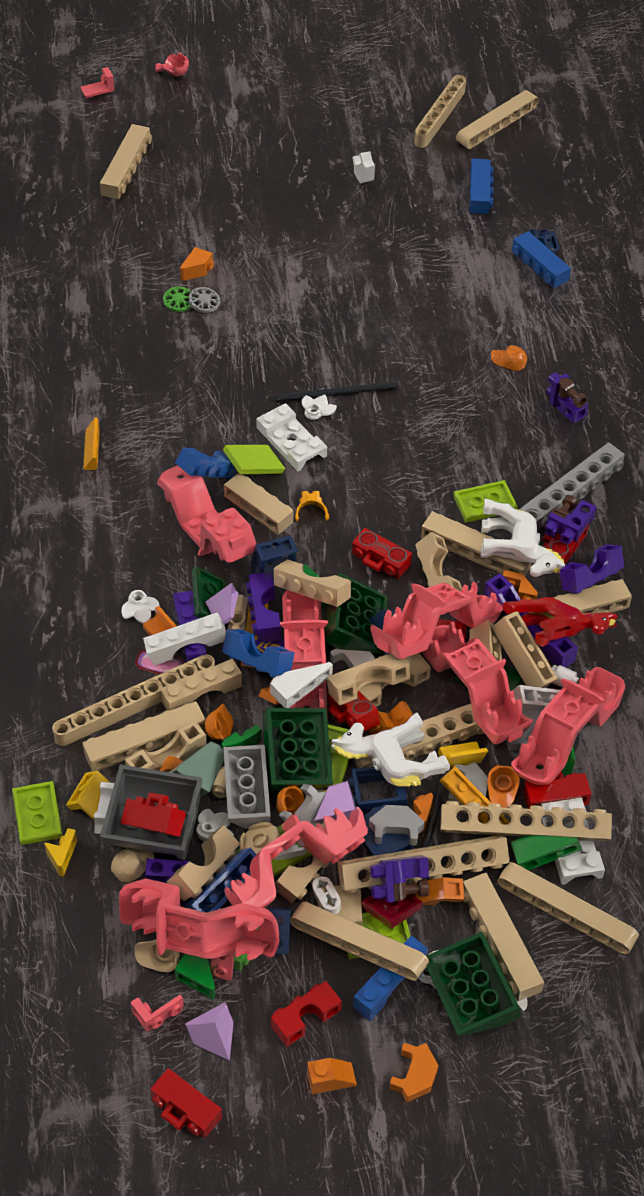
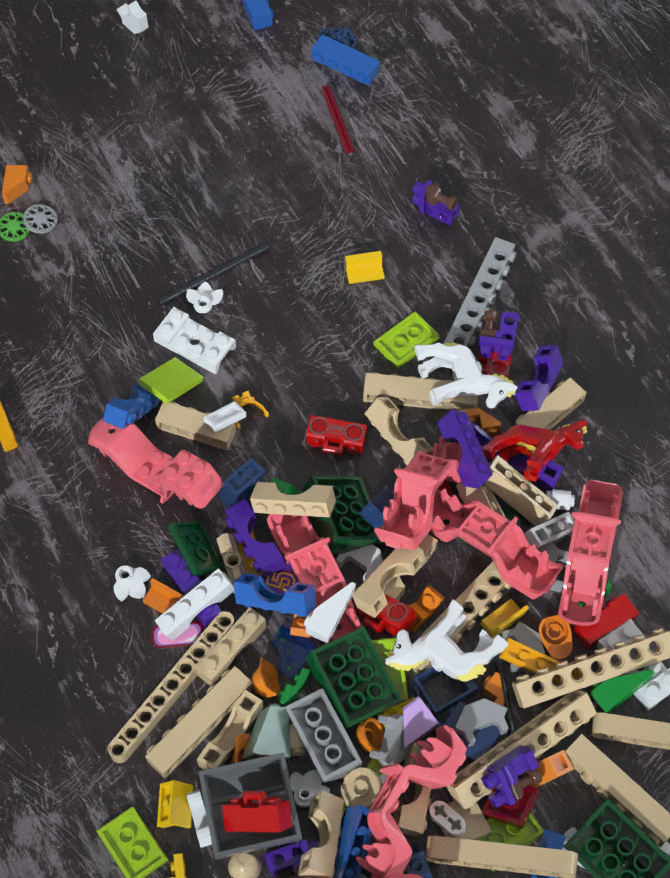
camera: 20 degrees left, 10 degrees up
lavender slope [206,583,238,625] -> none
orange piece [491,345,527,371] -> none
none -> white tile [204,401,246,433]
none -> clear blue tile [271,625,316,680]
none -> dark red axle [322,85,354,154]
none -> yellow panel [345,251,384,284]
none -> dark purple arch [438,409,493,489]

